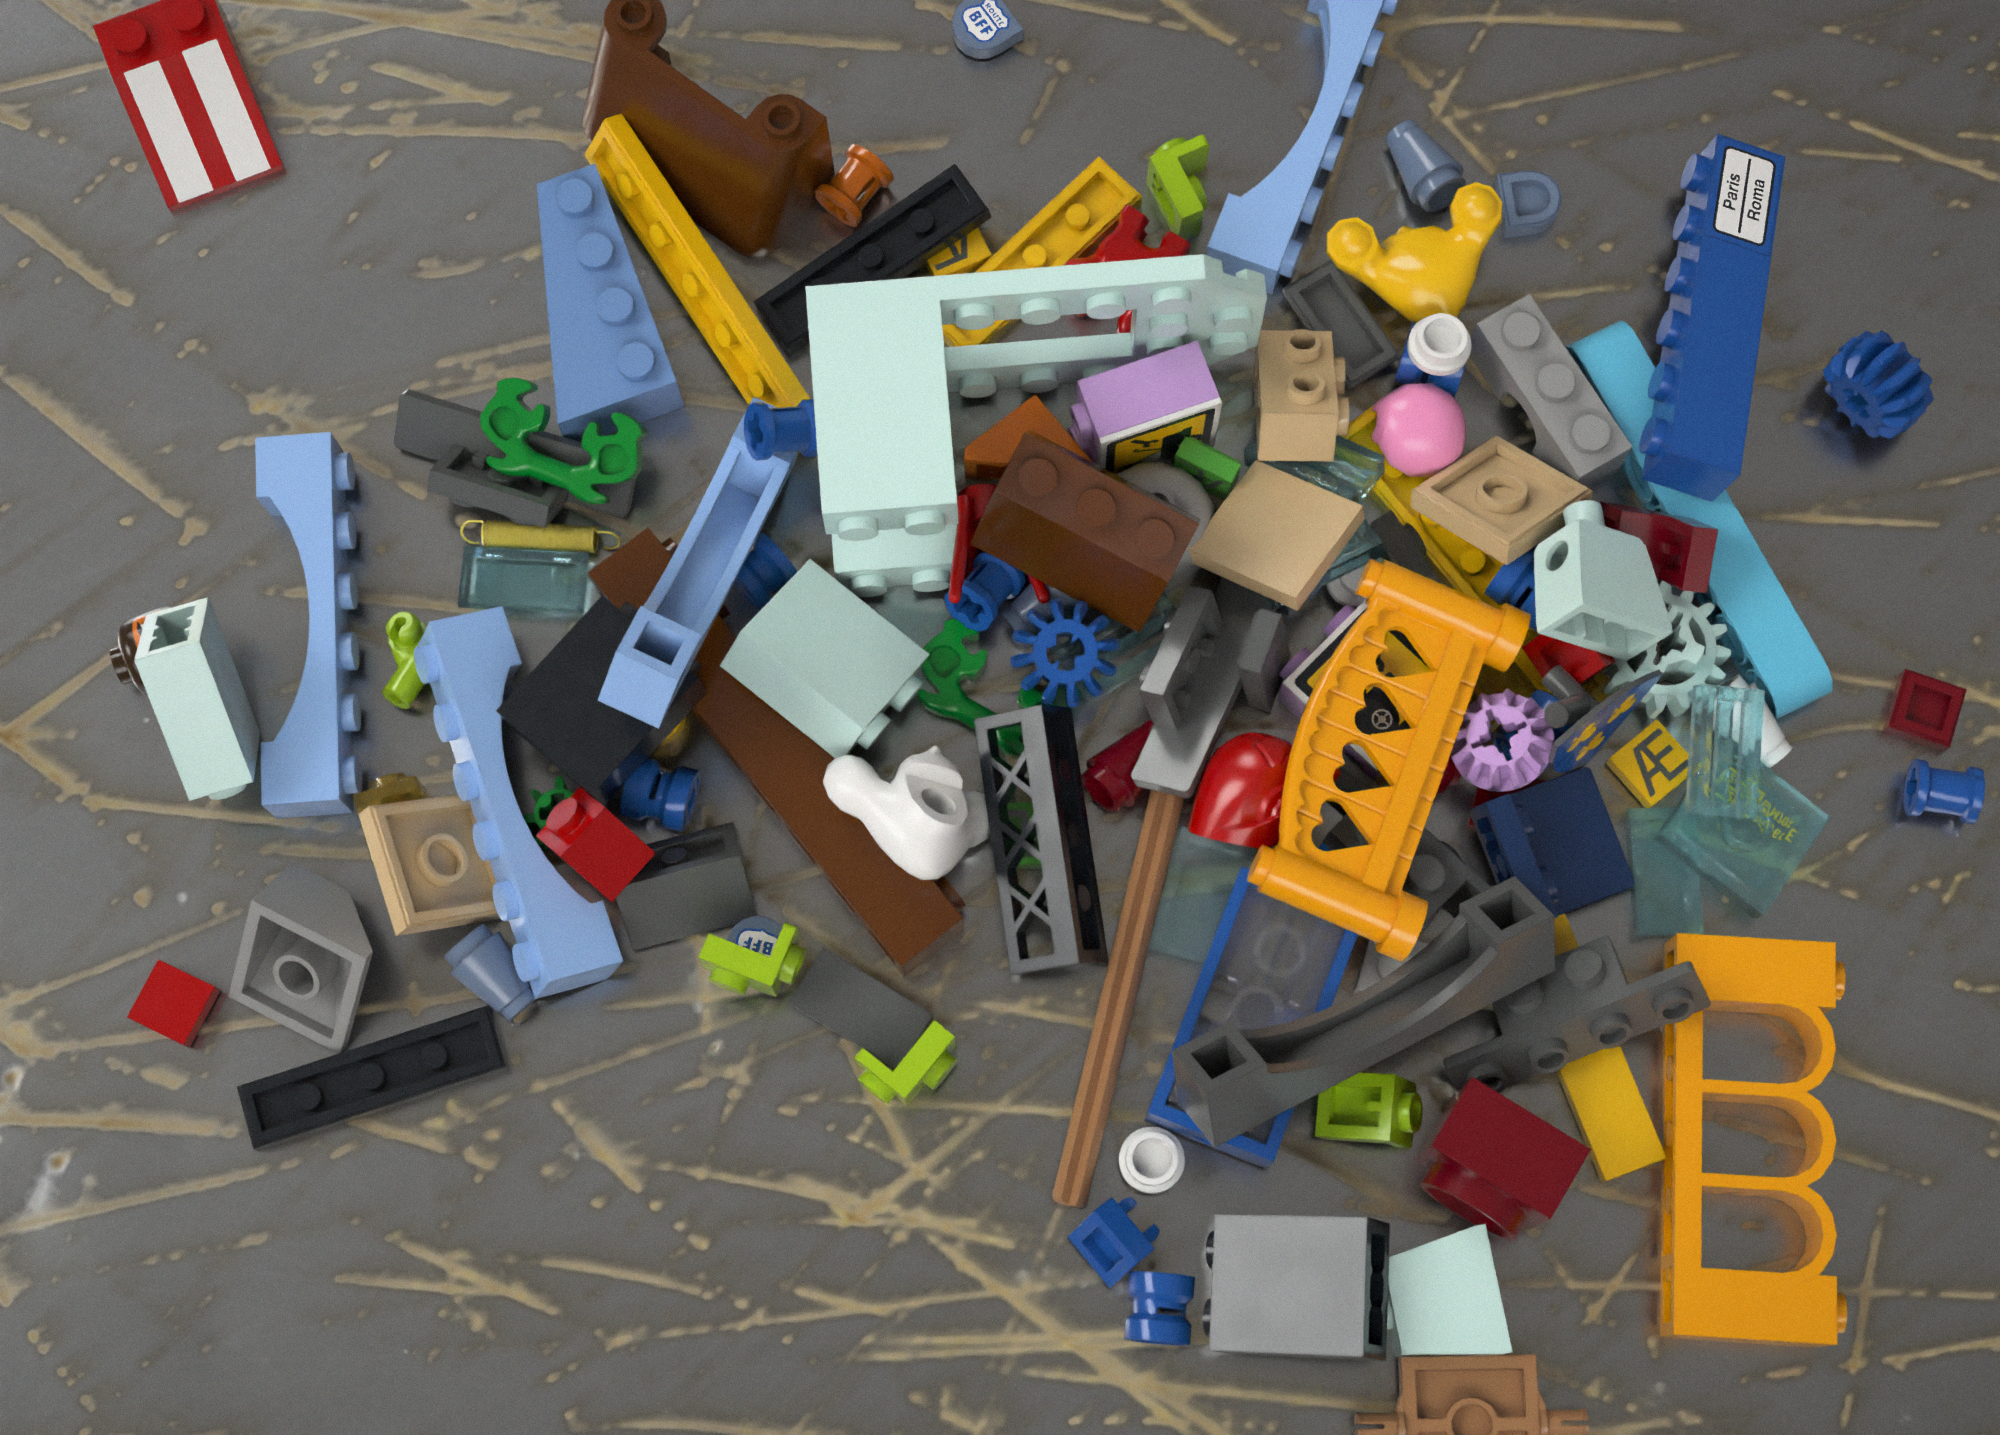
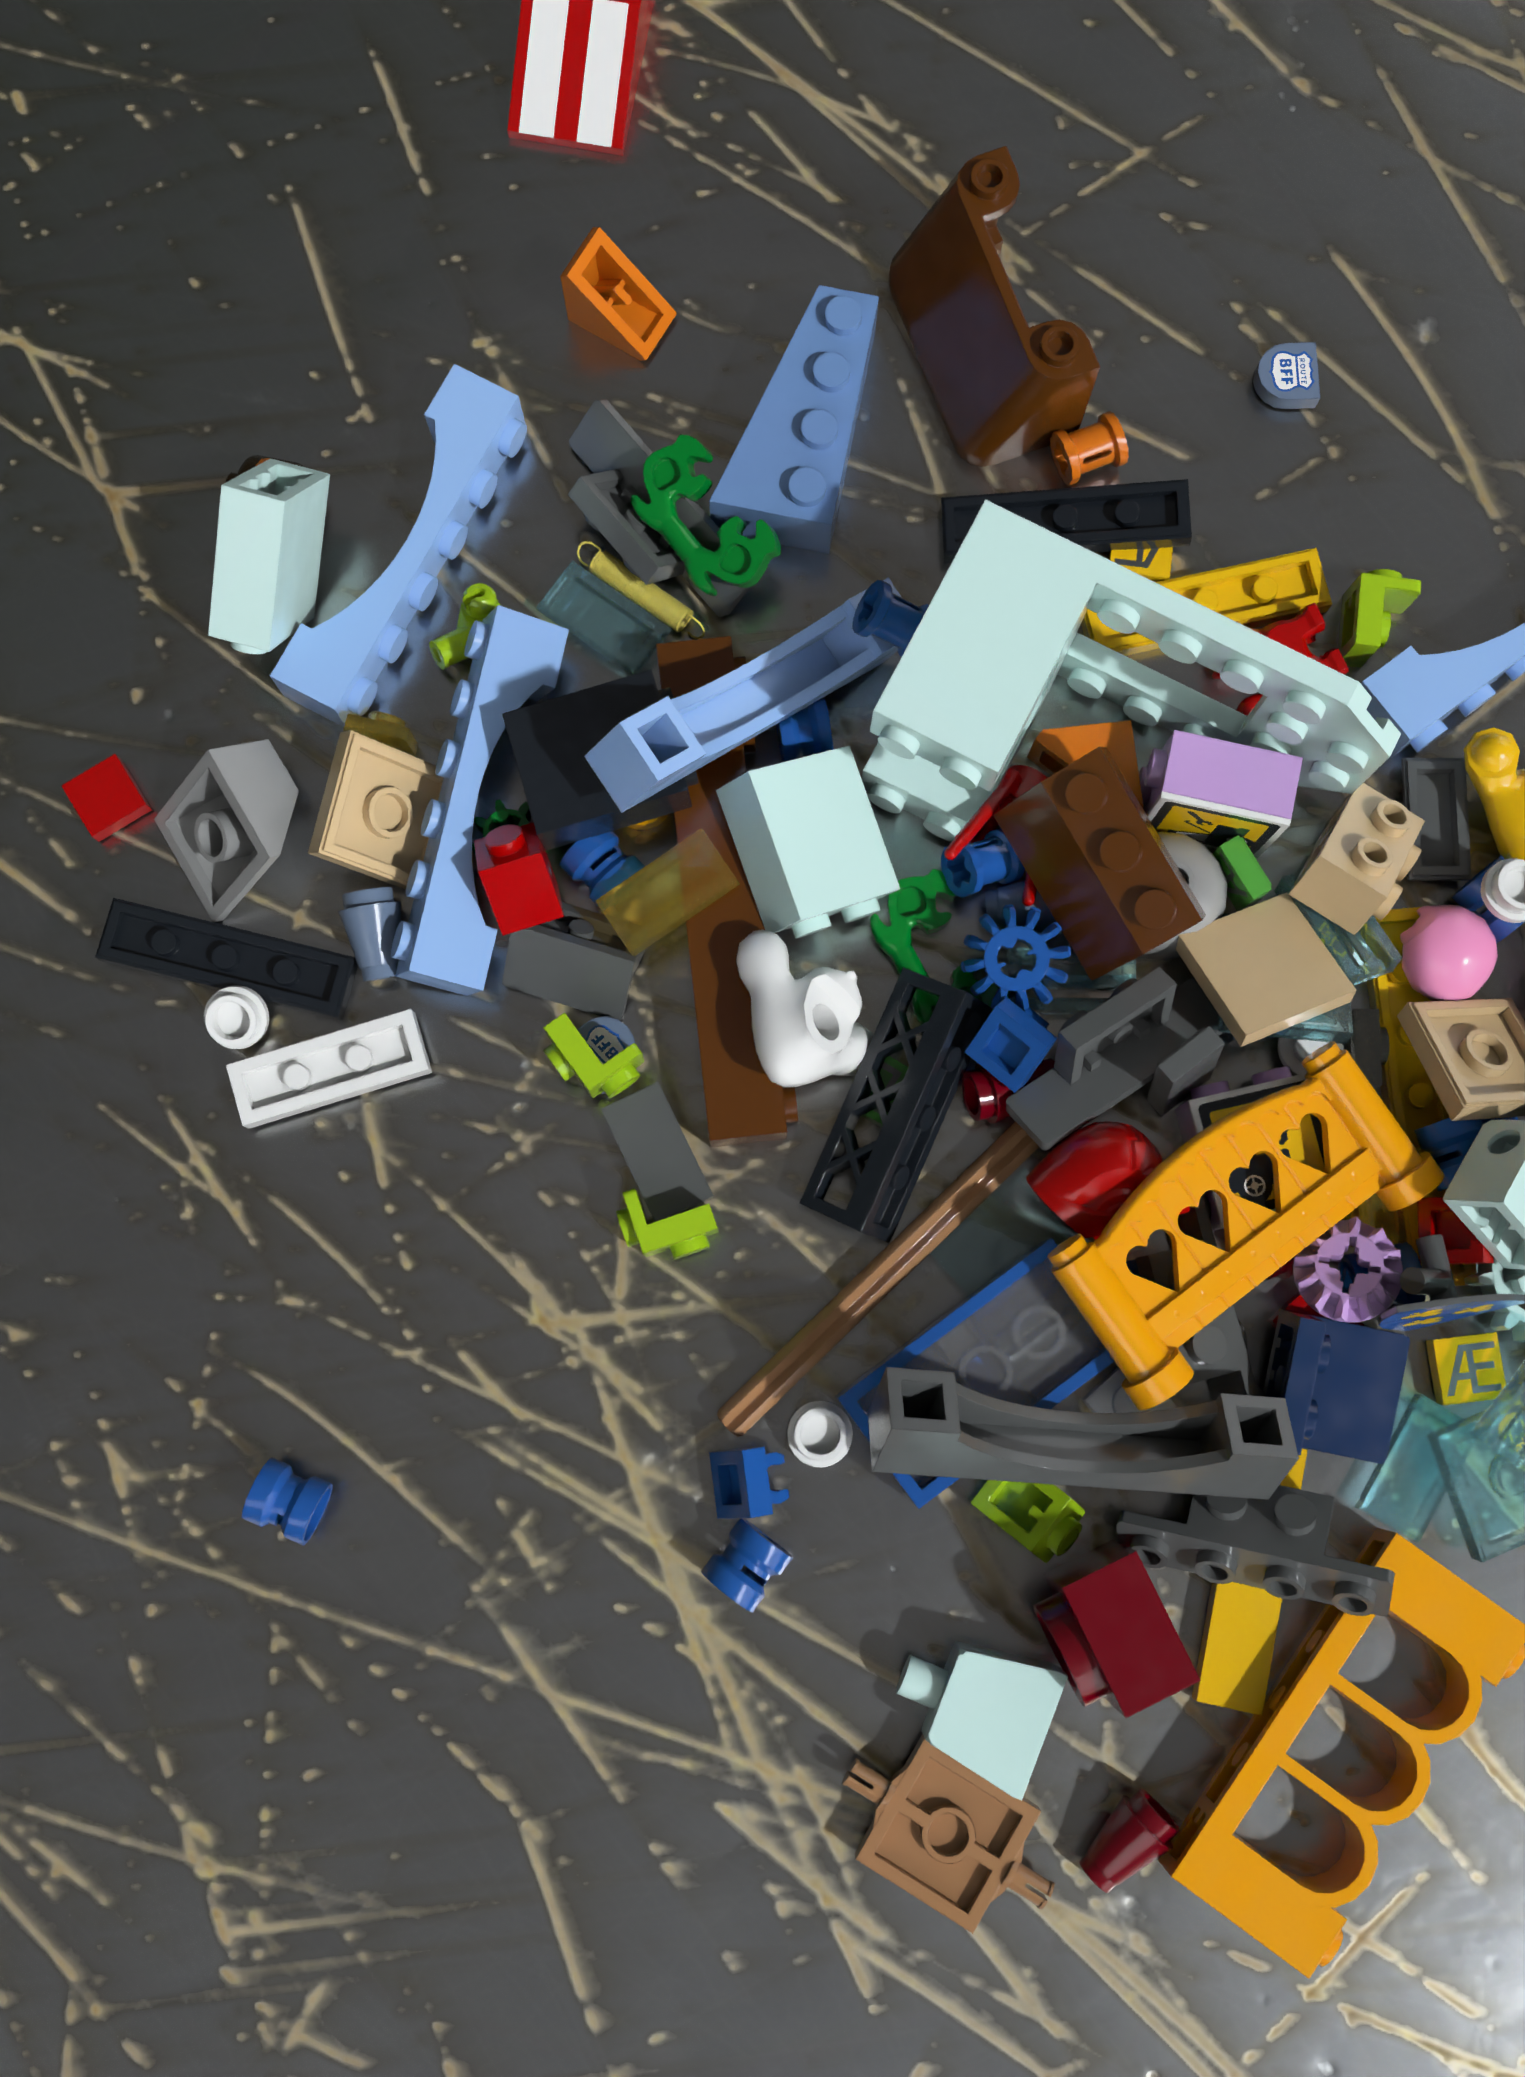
camera: 30 degrees right, 5 degrees up
yellow tile [585,113,810,408] -> none
brick [1203,1214,1390,1361] -> none
none -> white plate [204,985,269,1049]
none -> white plate [226,1009,432,1129]
none -> orange slope [560,227,677,361]
none -> clear yellow tile [595,828,740,957]
none -> blue tile [965,998,1058,1093]
none -> dark red cone [1079,1788,1180,1893]

